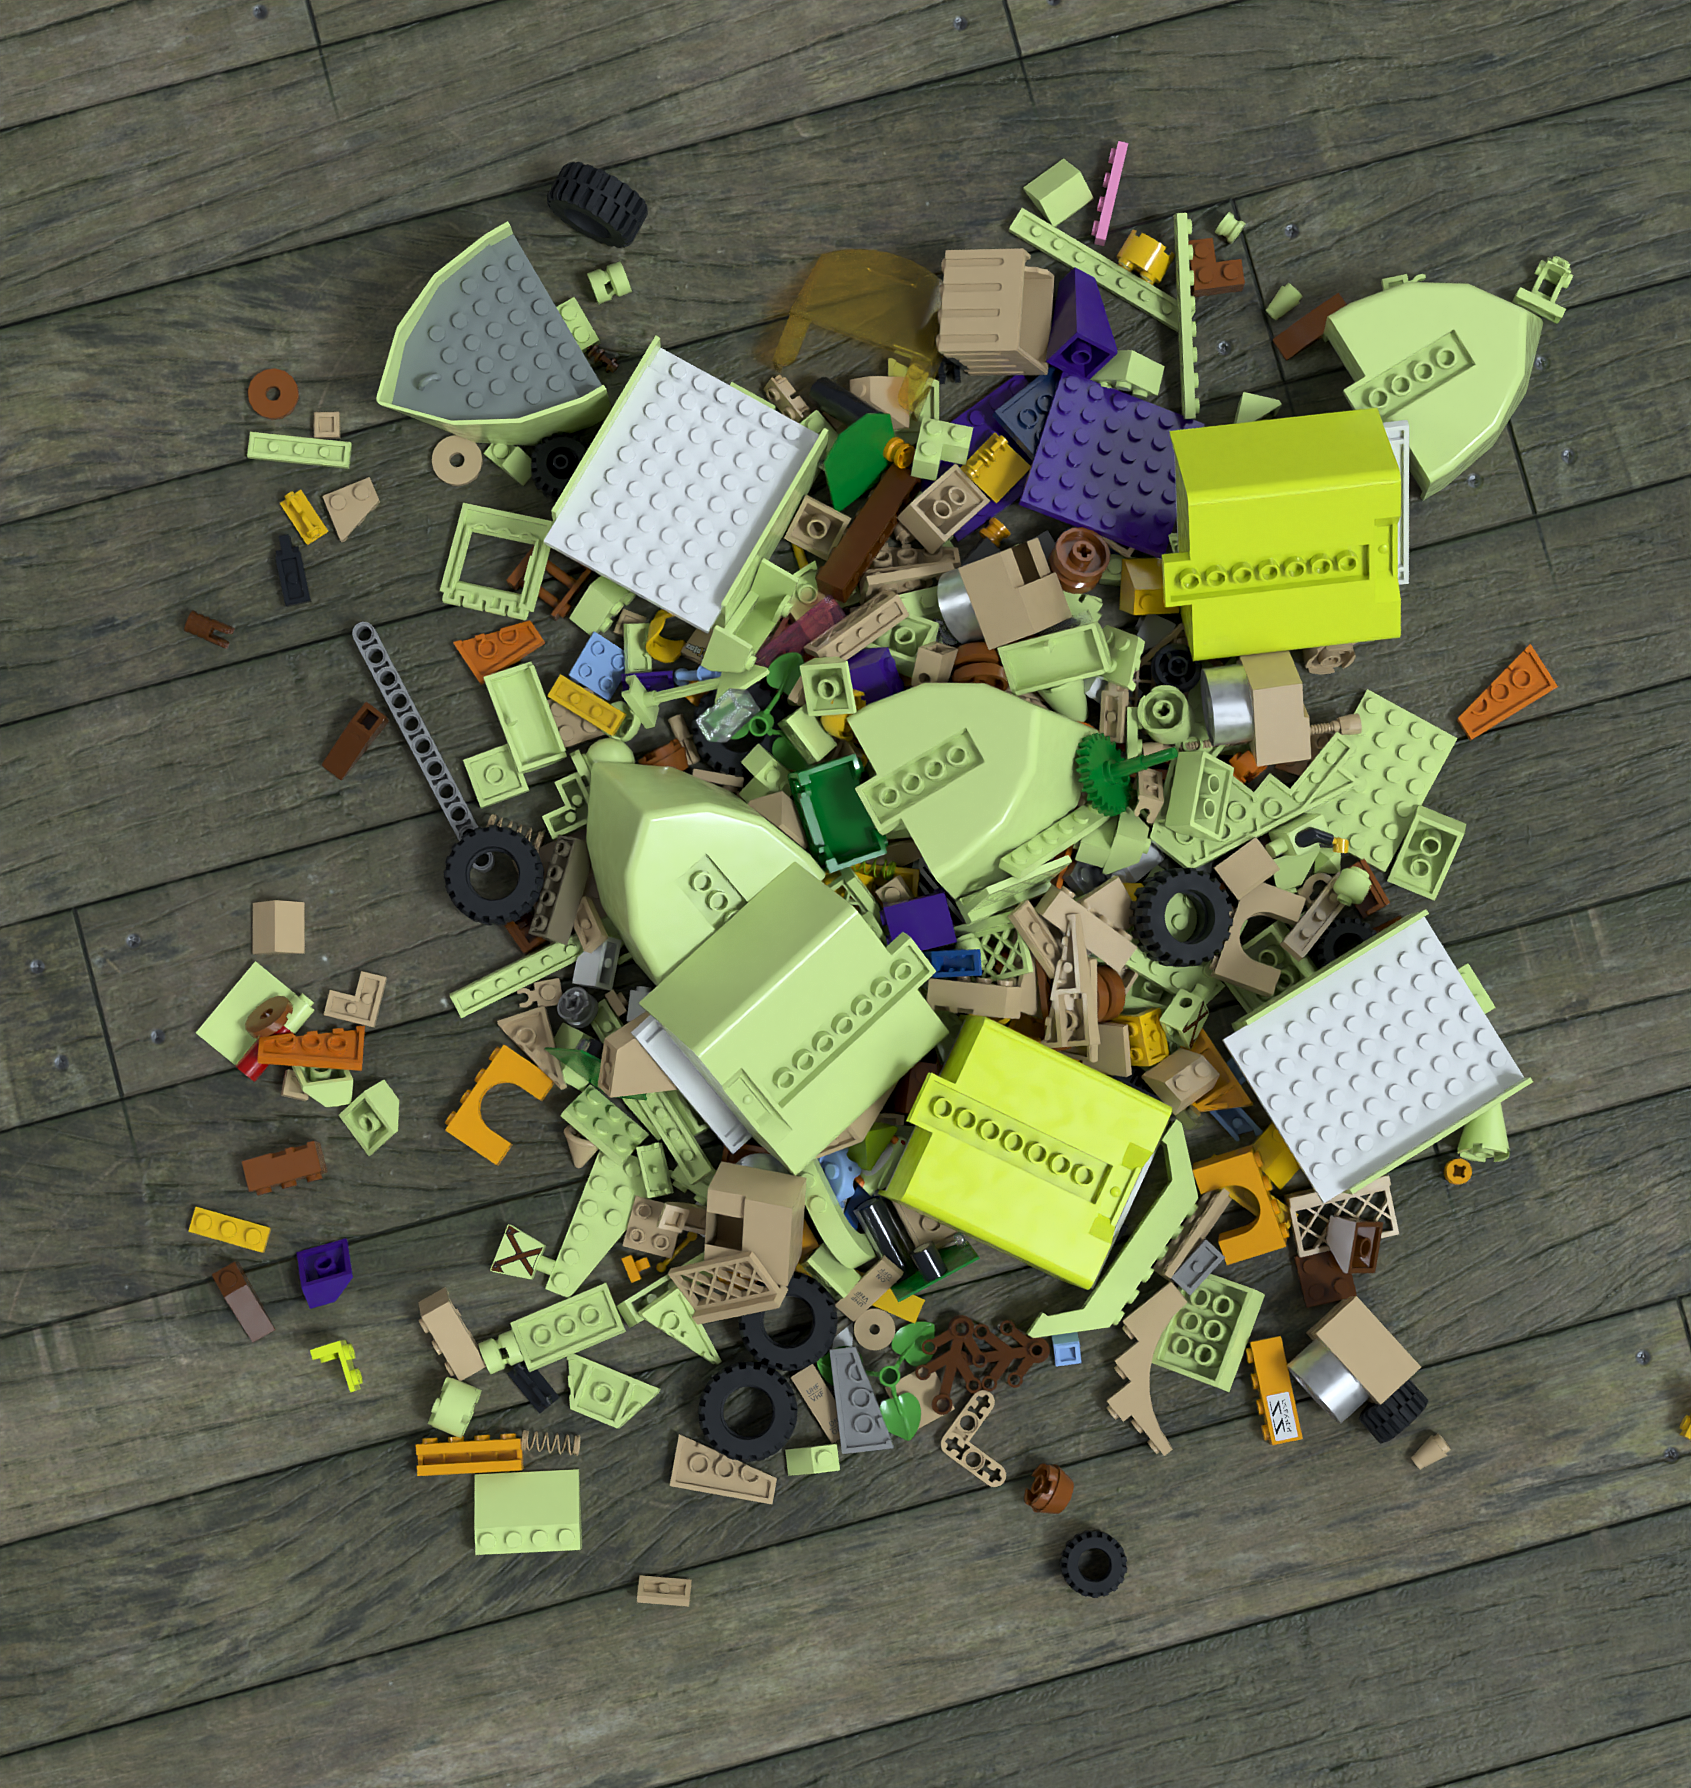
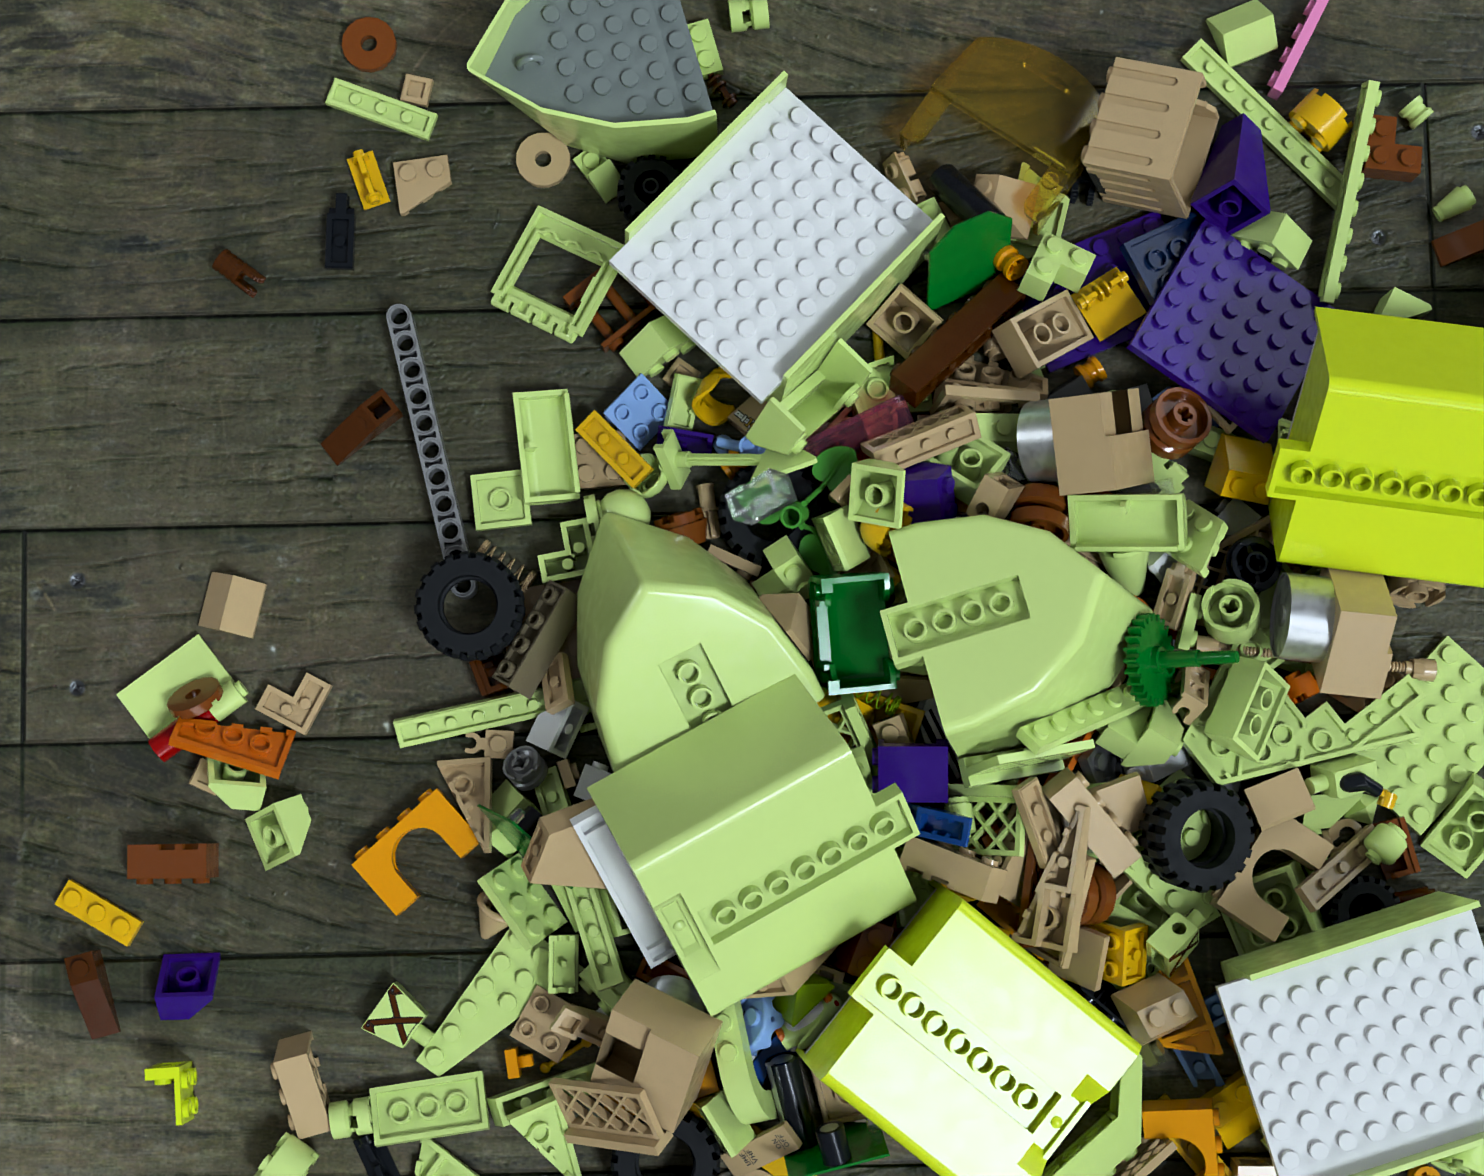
camera: 15 degrees right, 0 degrees up
orange wing [453,620,545,685] -> none

